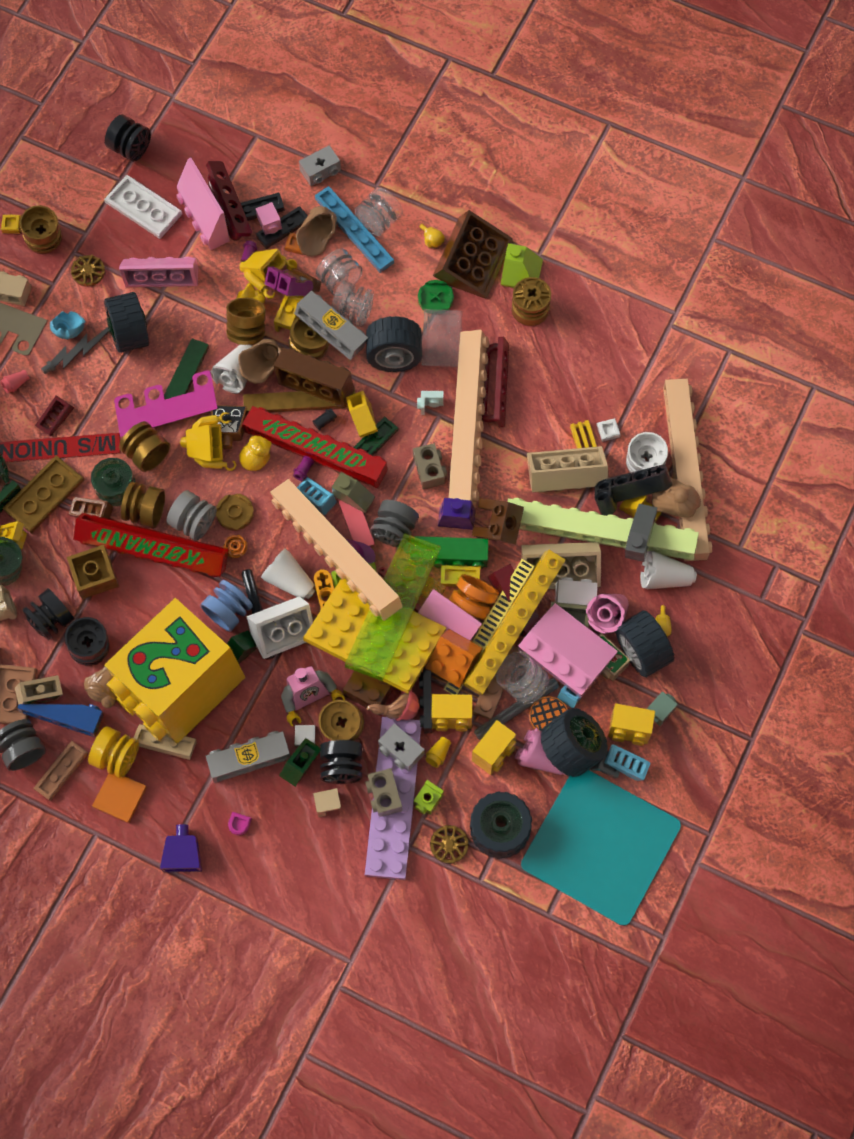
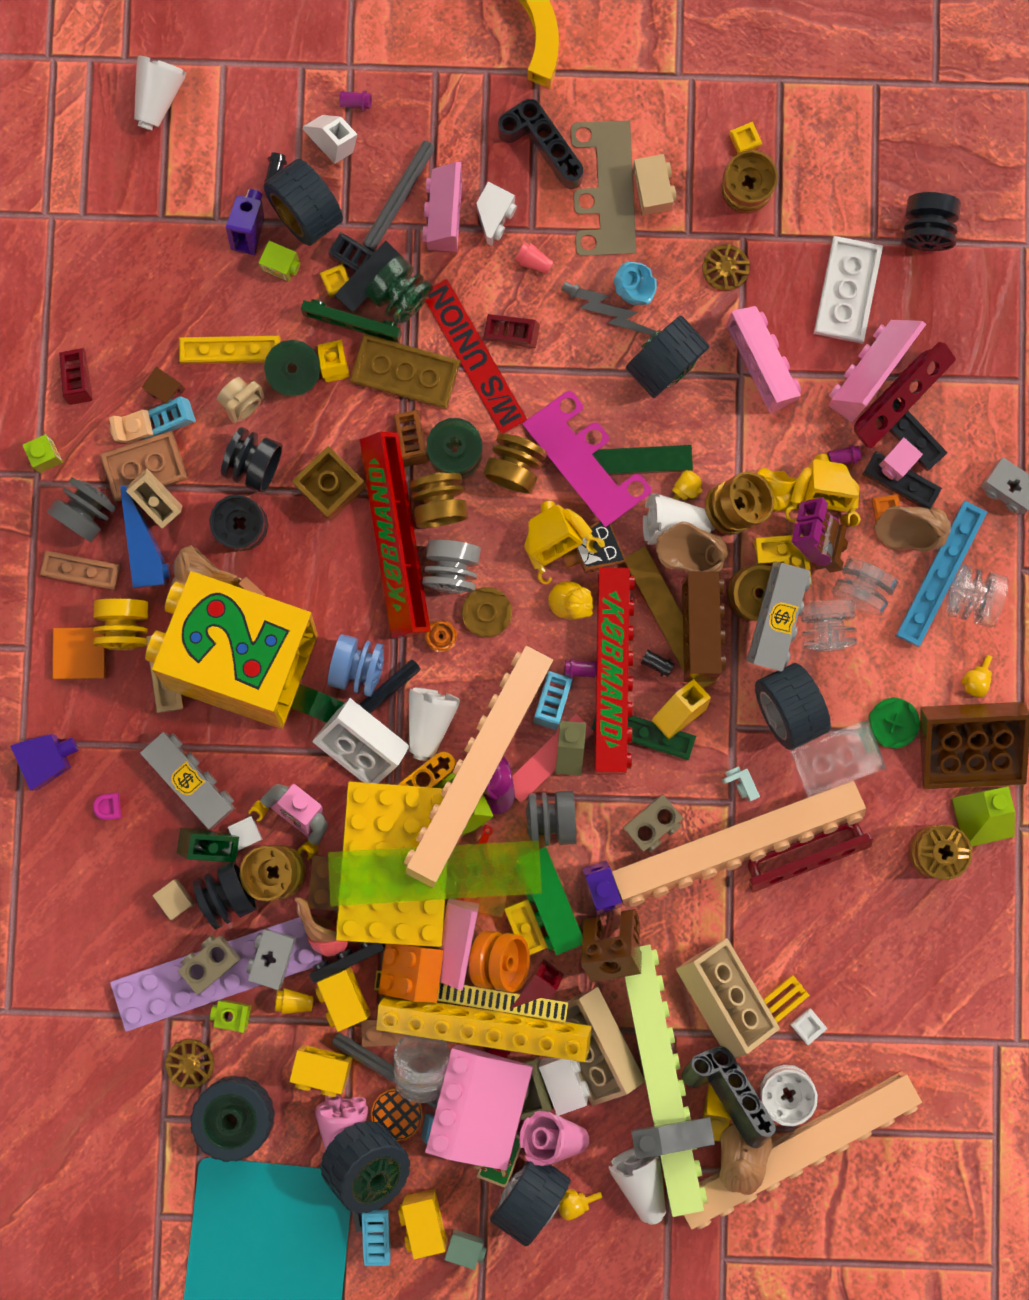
camera: 65 degrees right, 15 degrees up
none -> yellow piece [672,470,703,501]

